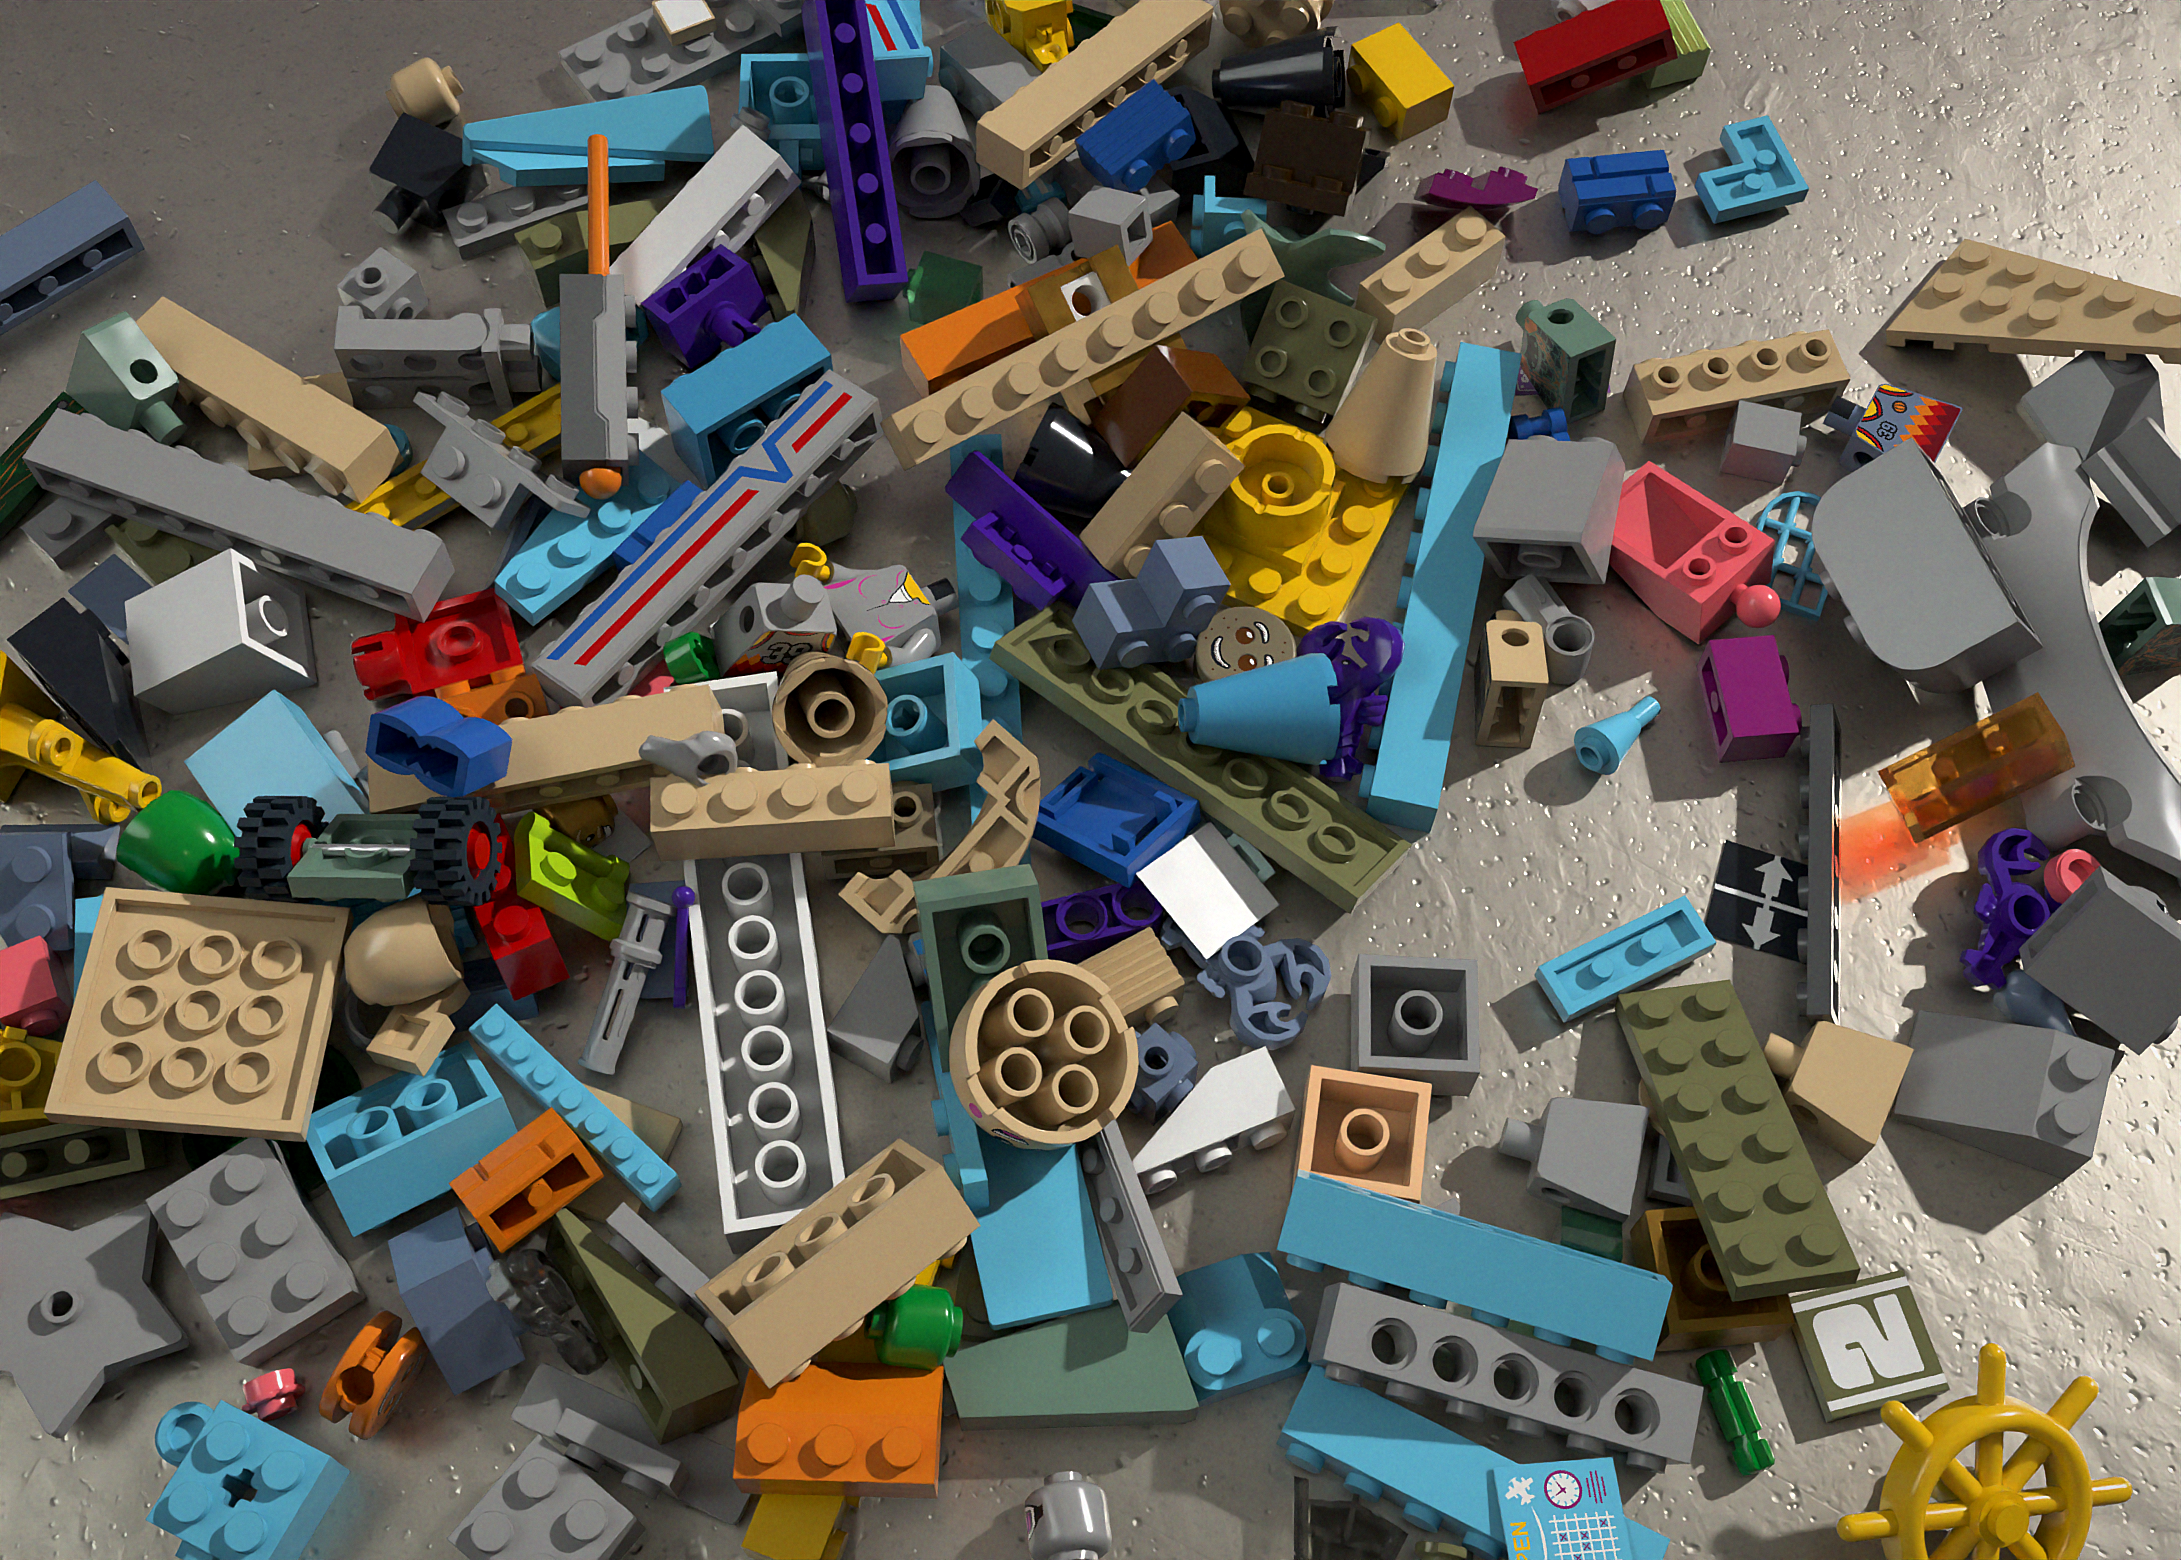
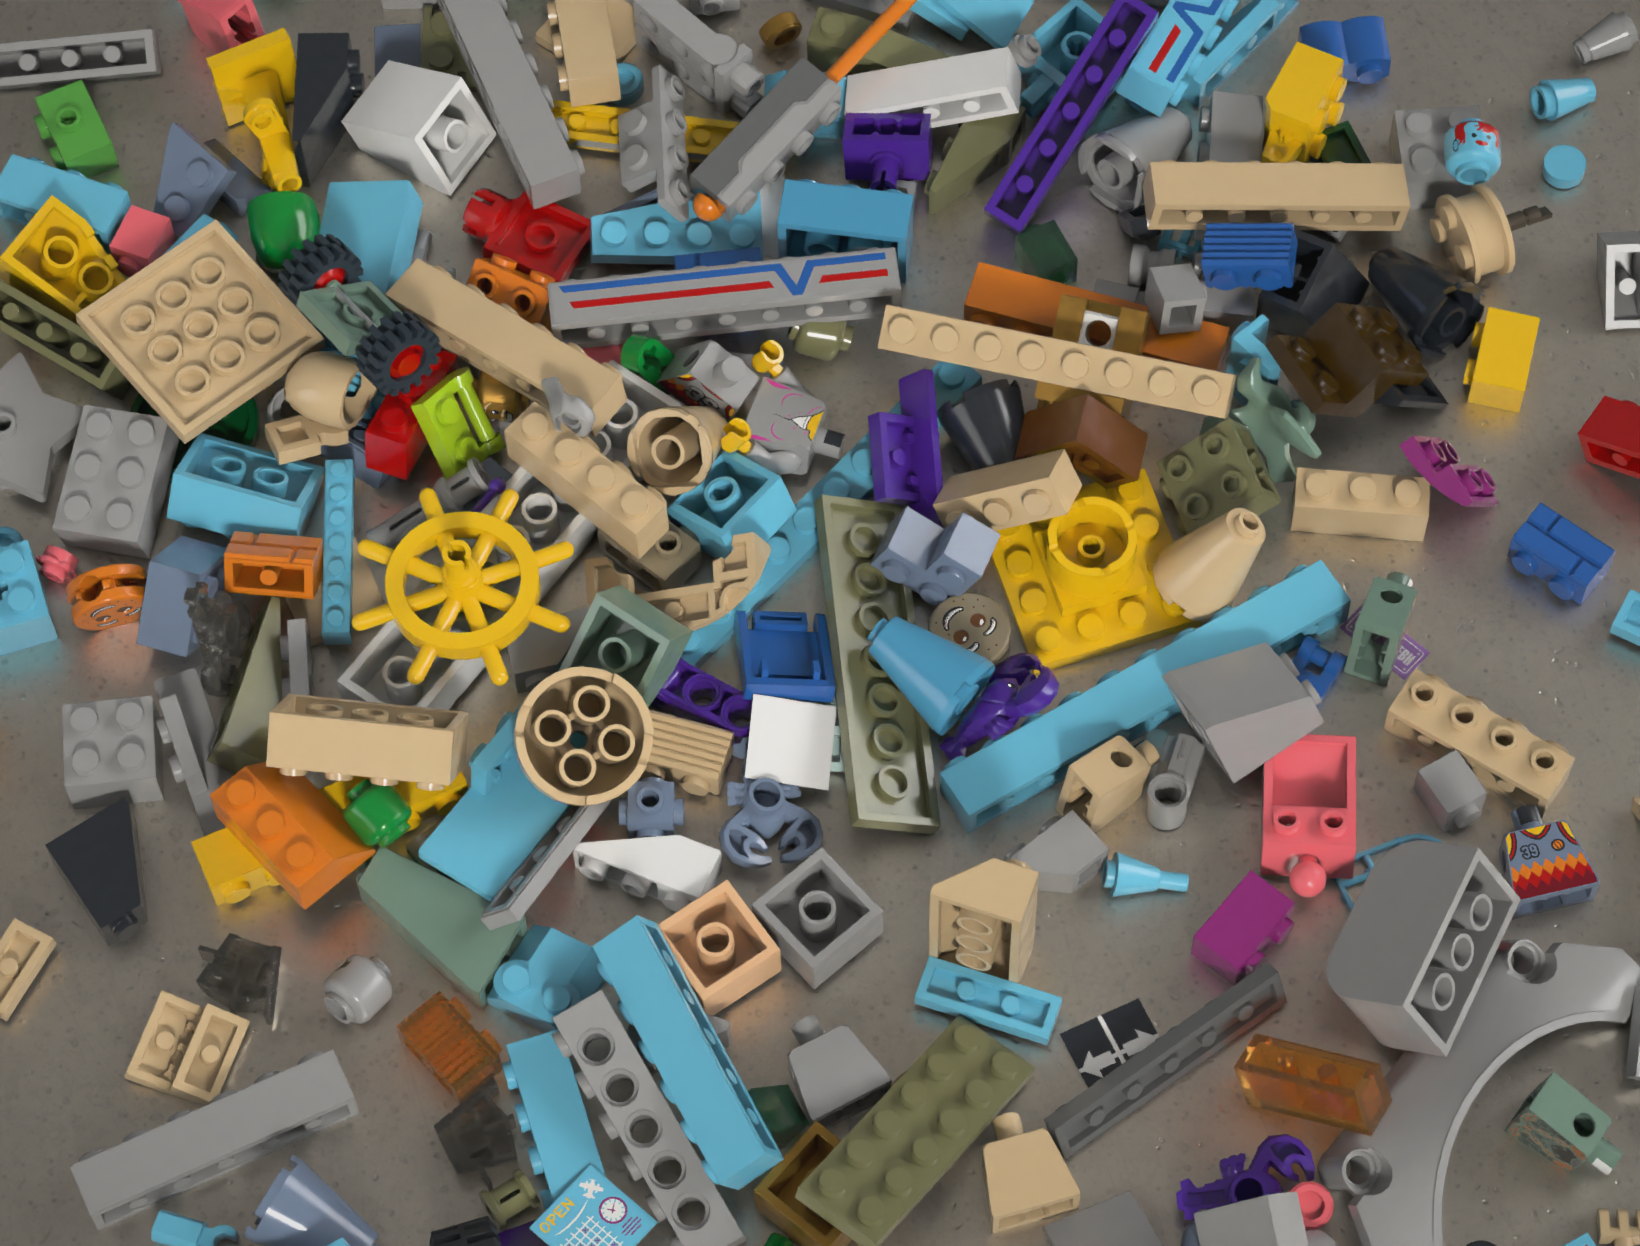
camera: 50 degrees right, 0 degrees up
blue brick [365,696,513,797] -> none
none -> yellow piece [351,488,574,686]
none -> clear orange brick [396,991,503,1104]
none -> pearl gold tile [759,12,802,49]
none -> tan slope [929,858,1039,984]
none -> light grey slope [1003,809,1109,893]

